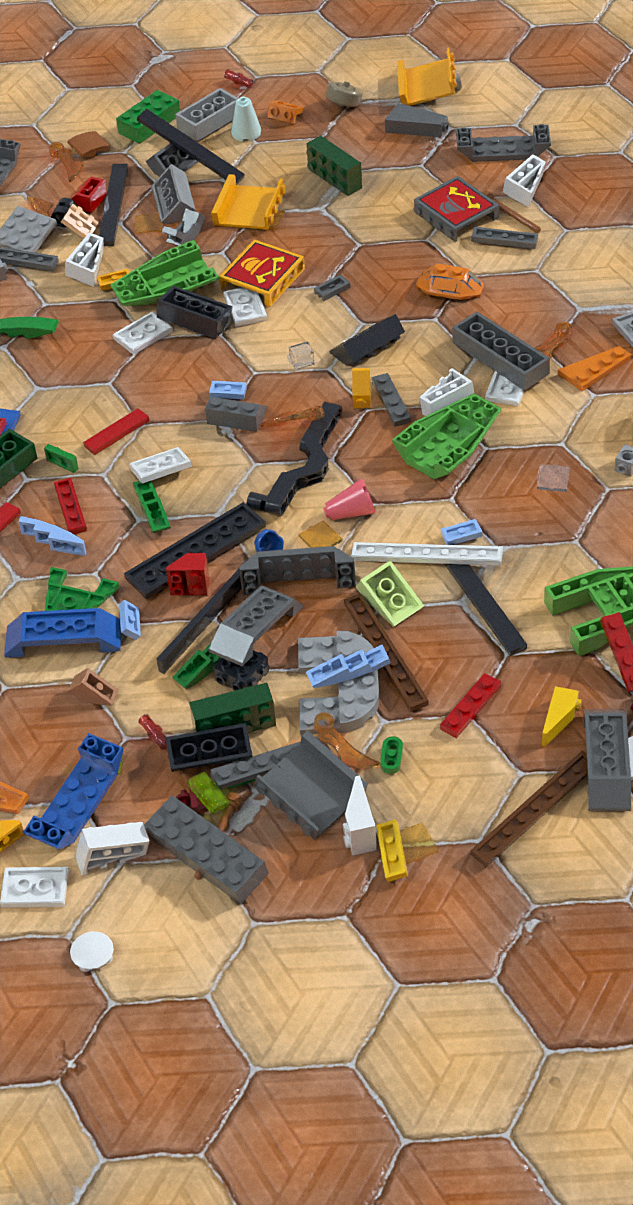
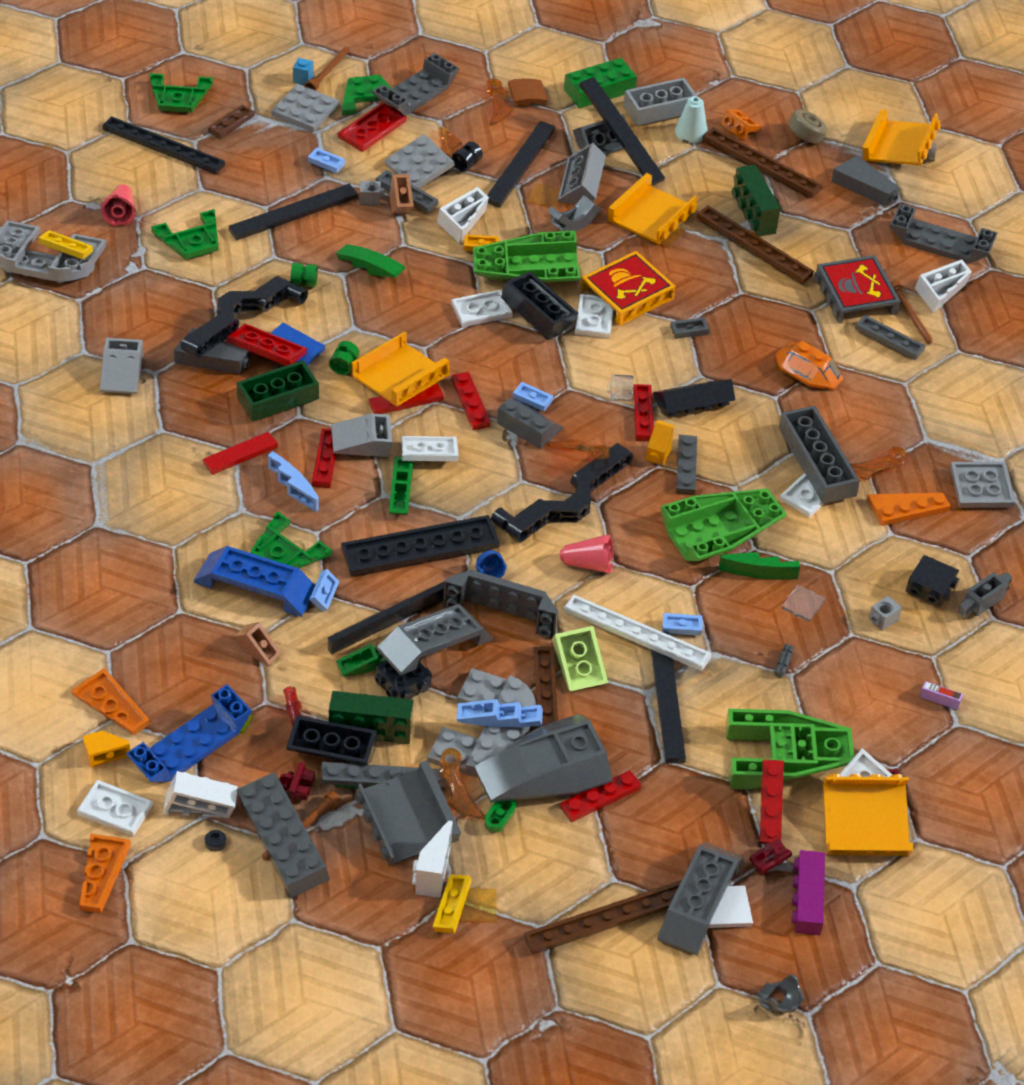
camera: 15 degrees right, 0 degrees up
green plate [44,444,79,473] -> none
light nougat plate [61,204,99,239] -> none
red slope [70,177,107,213] -> none
white dish [70,931,114,972] -> none
red slope [166,553,209,596] -> none
clear neon green plate [187,772,229,814] -> none
clear red pin [224,69,253,89] -> none
clear yellow piece [299,520,342,548] -> none
white wedge [420,368,474,416] -> none
yellow slope [542,686,582,746] -> none
none -> orange wing [79,833,132,913]
none -> black tile [205,830,226,852]
none -> green wheel [329,341,359,375]
none -> light grey slope [331,413,392,457]
none -> light orange panel [352,332,450,407]
none -> nougat slope [390,174,414,214]
none -> red plate [451,372,491,430]
none -> dark grey wedge [474,714,613,802]
none -> red tile [633,384,654,441]
none -> reddish brown plate [696,205,814,284]
none -> reddish brown plate [703,127,822,198]
none -> green slope [718,552,800,580]
none -> dark grey axle [774,644,794,678]

